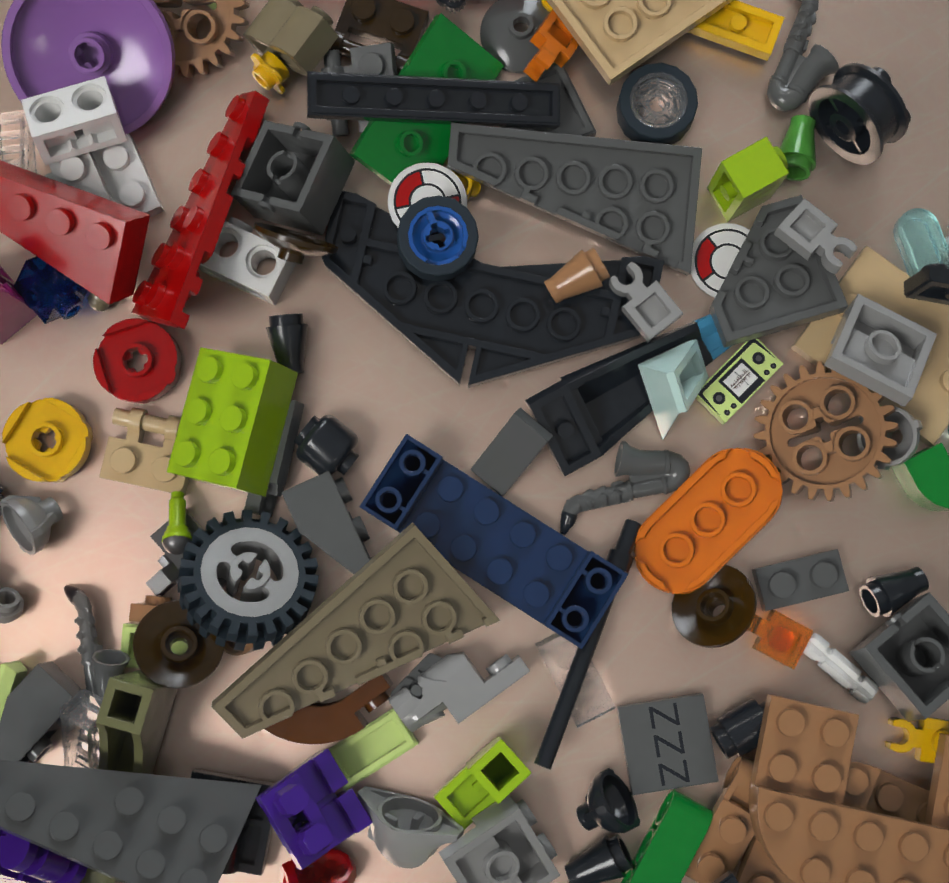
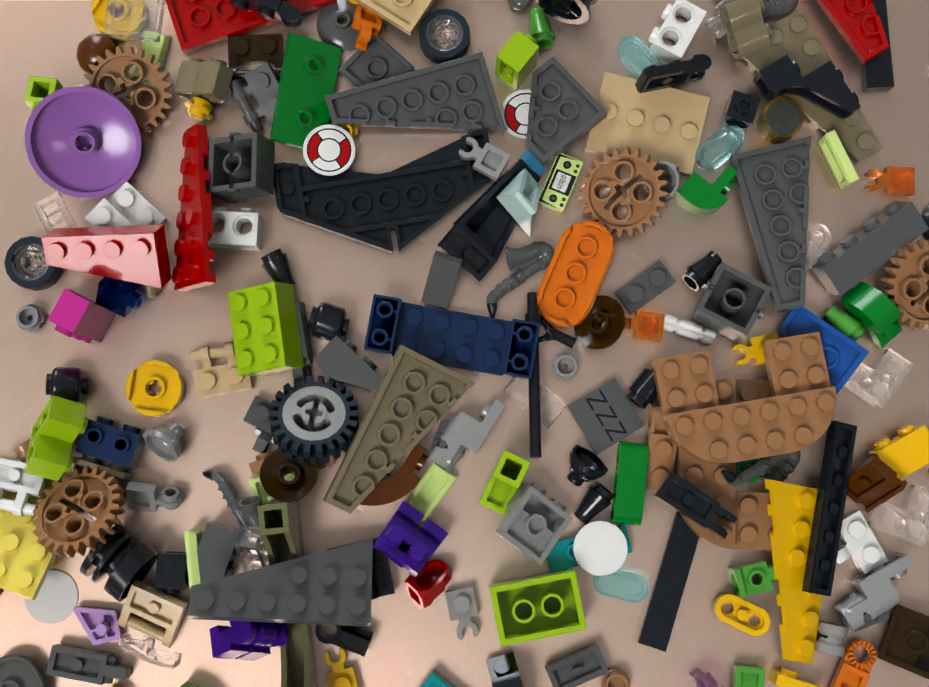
camera: 25 degrees left, 0 degrees up
white brick [21,76,127,165] -> none
red plate [93,318,181,404] -> none
lime piece [162,491,193,555] -> none
dark brown dish [253,223,338,264] -> none
black tile [307,71,560,129] -> none
light grey hat [358,786,465,869] -> none
wheel [397,195,479,282] -> none
medium nougat cone [544,247,610,304] -> none
light grey plate [774,198,857,274] -> none
light grey plate [824,294,937,407] -> none
none -> black bar [539,315,576,348]
none -> light grey plate [552,353,579,381]

